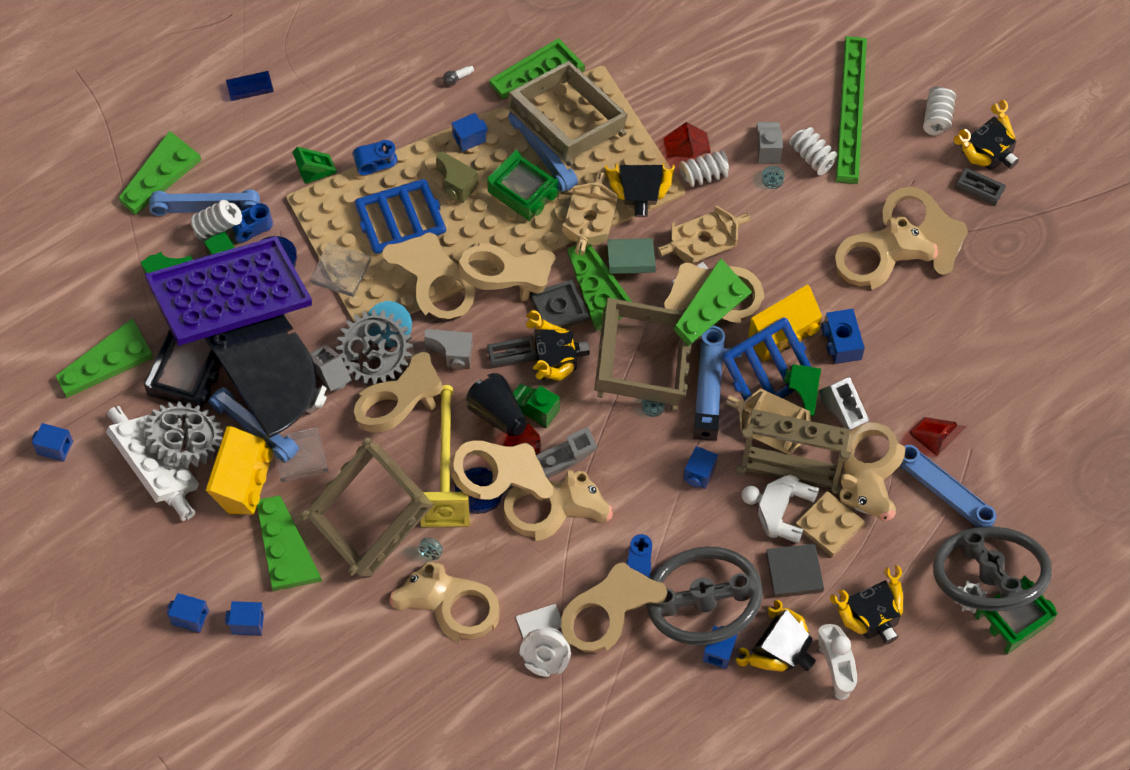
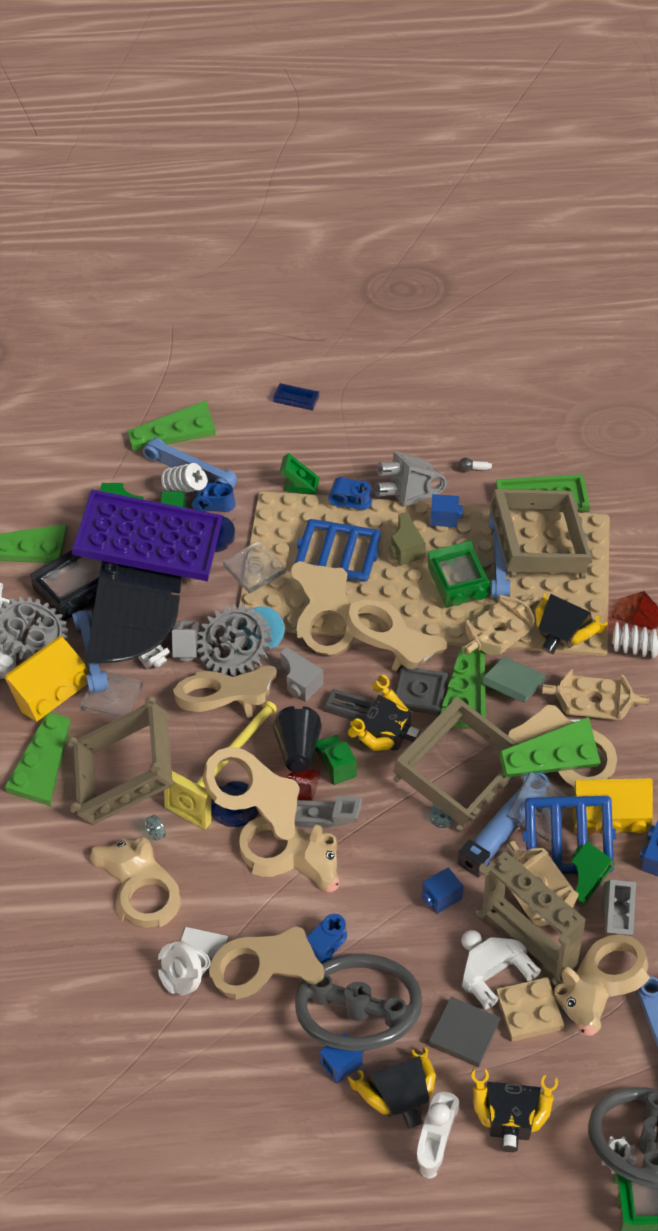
camera: 35 degrees right, 10 degrees down
none -> light grey piece [375,451,447,505]
none -> clear plate [506,772,570,842]

